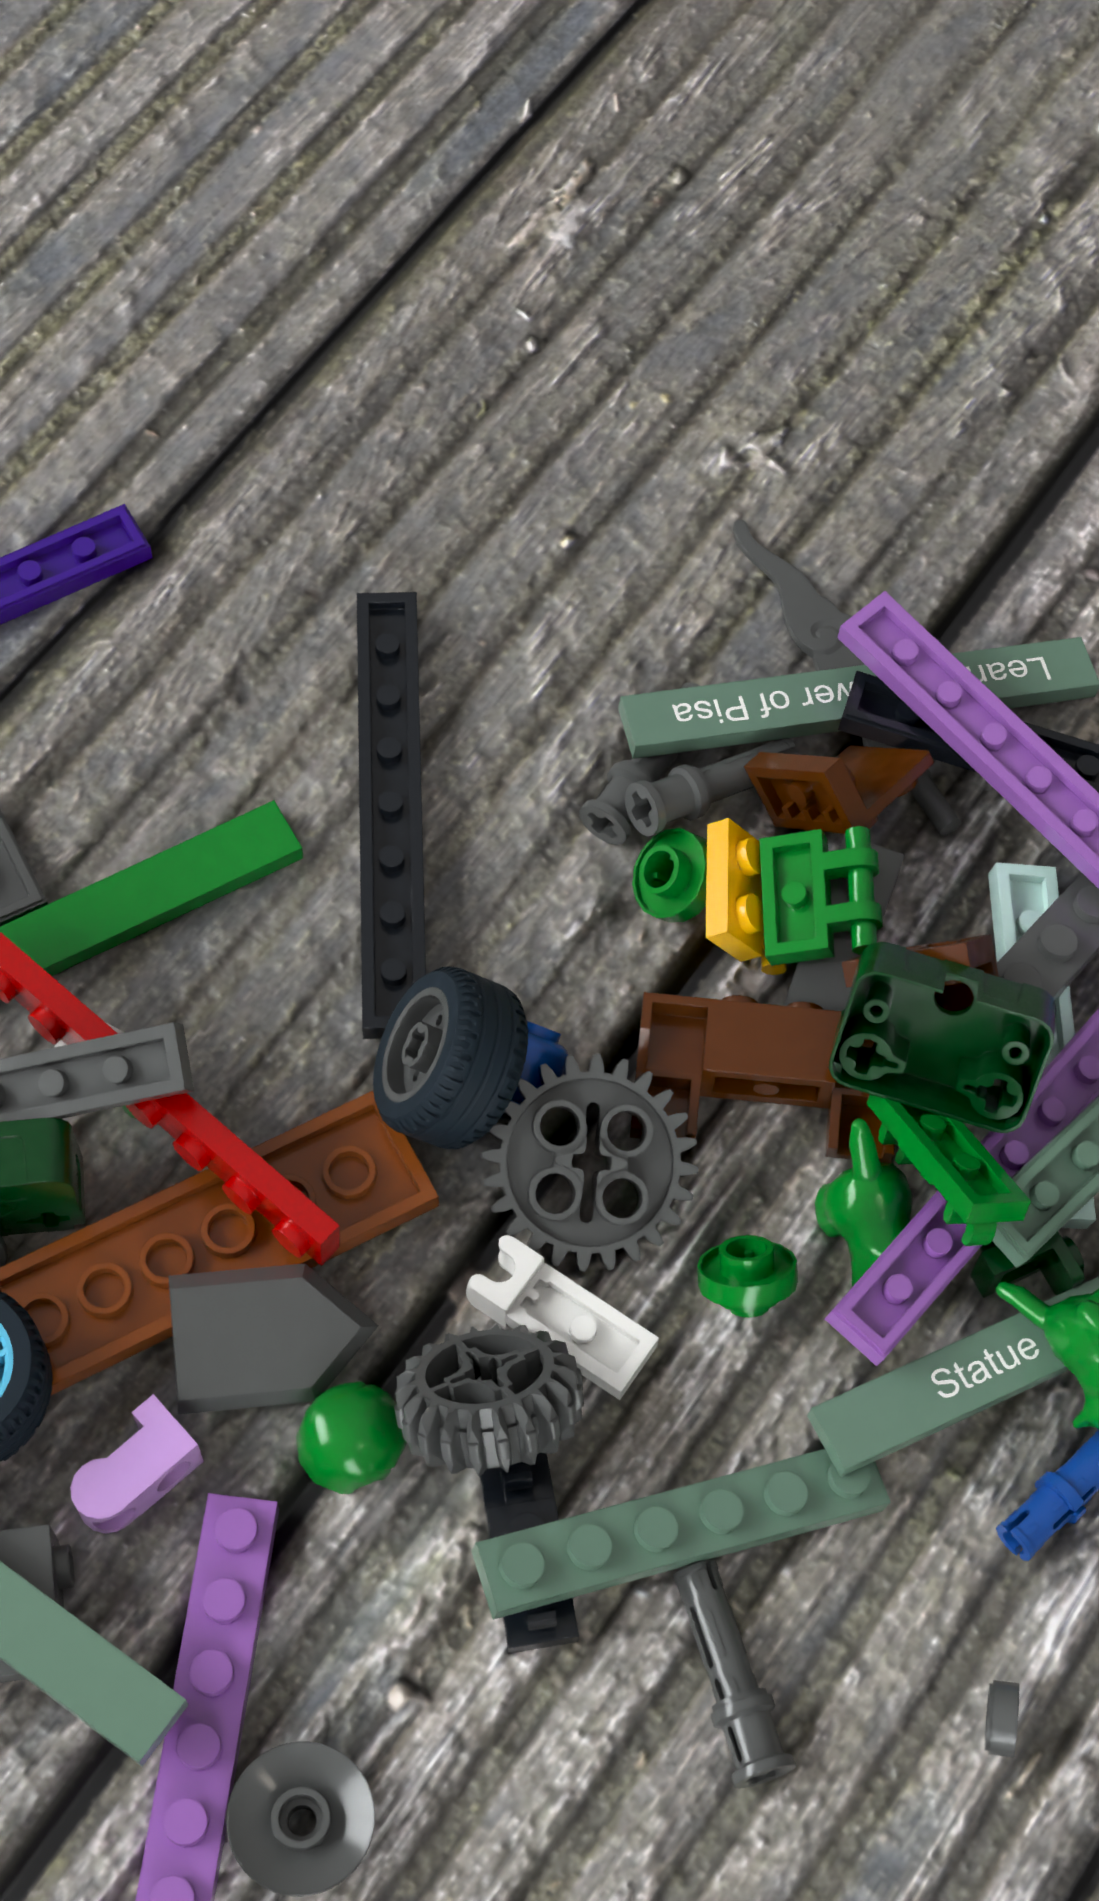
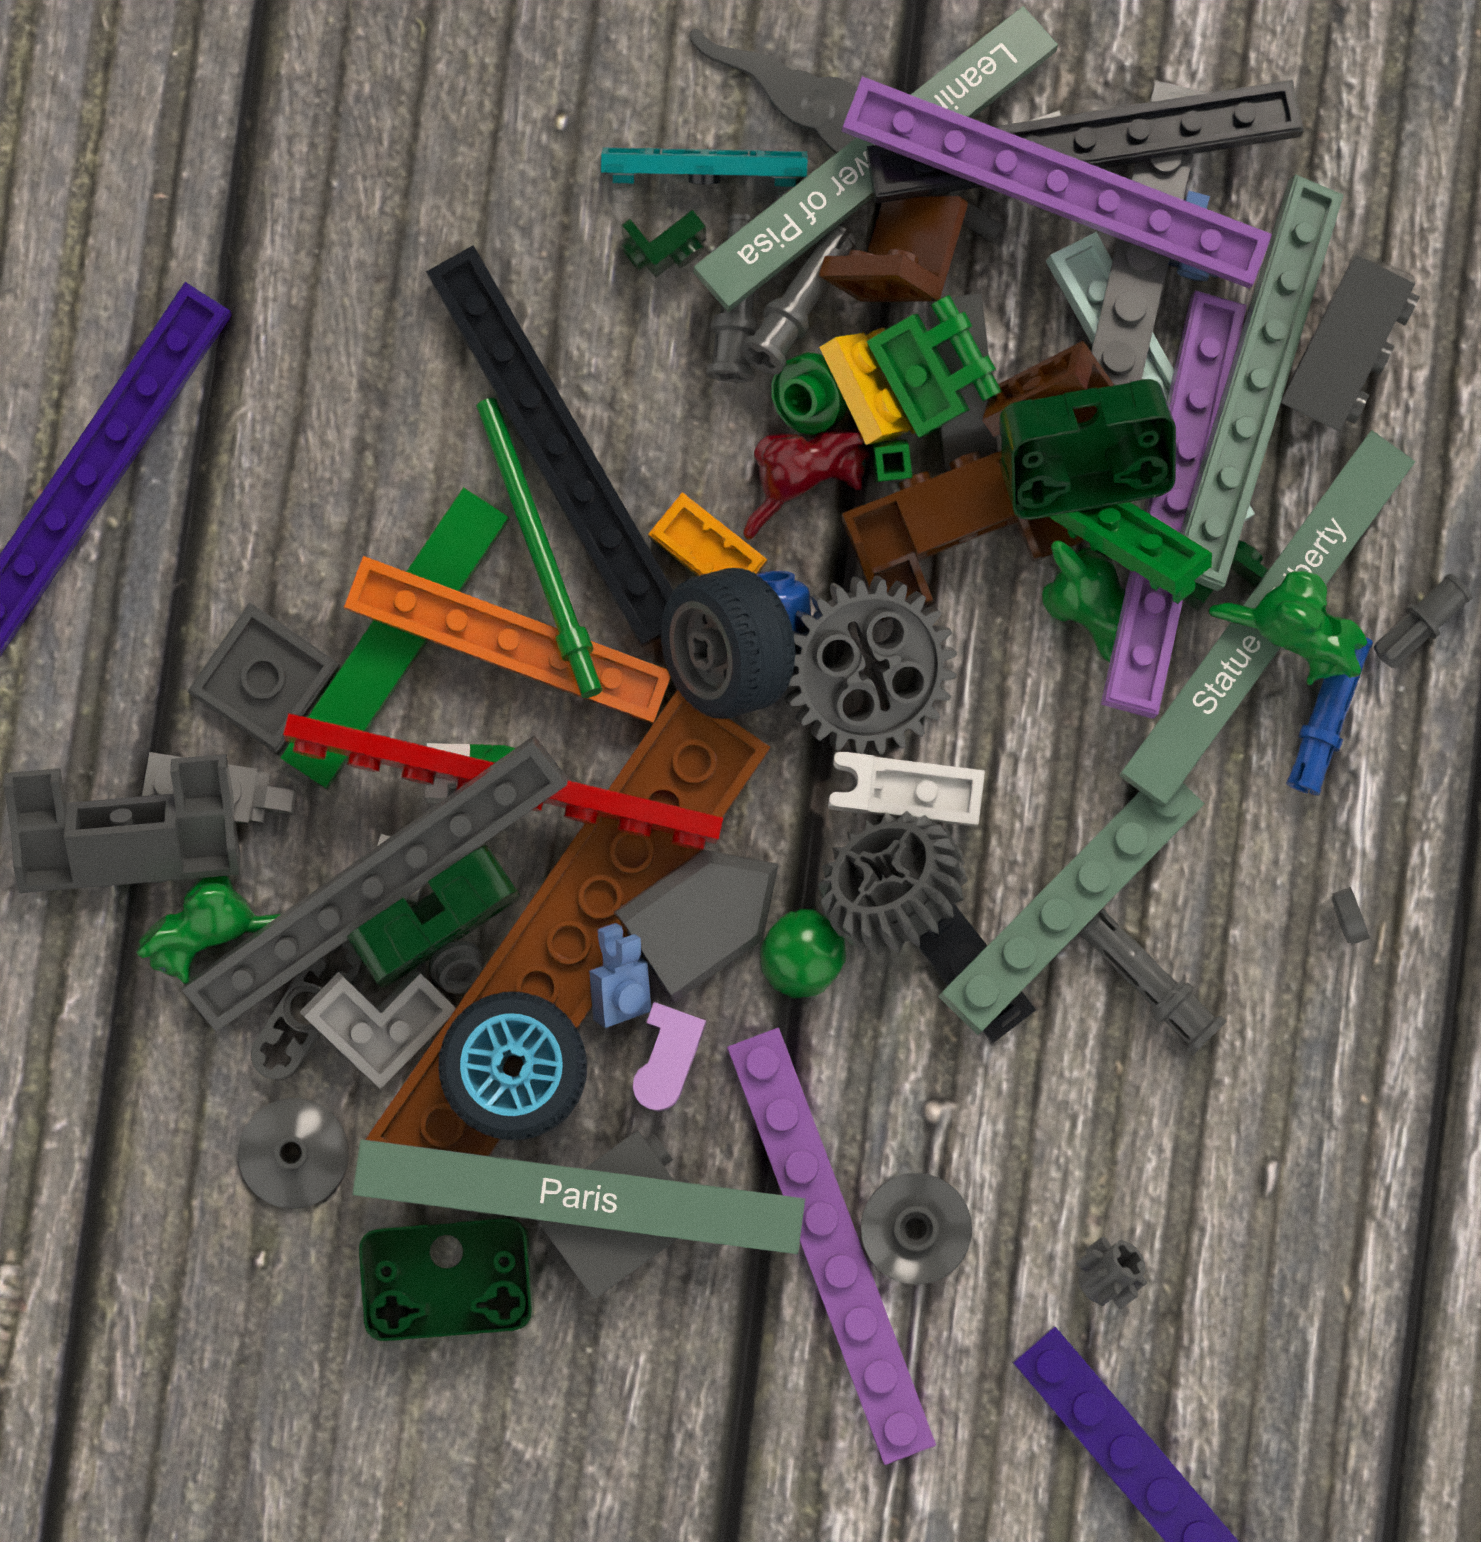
camera: 25 degrees left, 20 degrees up
green plate [697,1235,798,1318] -> none
none -> orange plate [344,556,671,724]
none -> green bar [476,398,603,698]
none -> medium blue plate [589,923,651,1028]
none -> teal piece [601,147,808,221]
none -> dark green bracket [620,210,706,278]
none -> light orange plate [648,492,768,576]
none -> dark red animal [743,428,870,540]
none -> green piece [871,439,912,483]

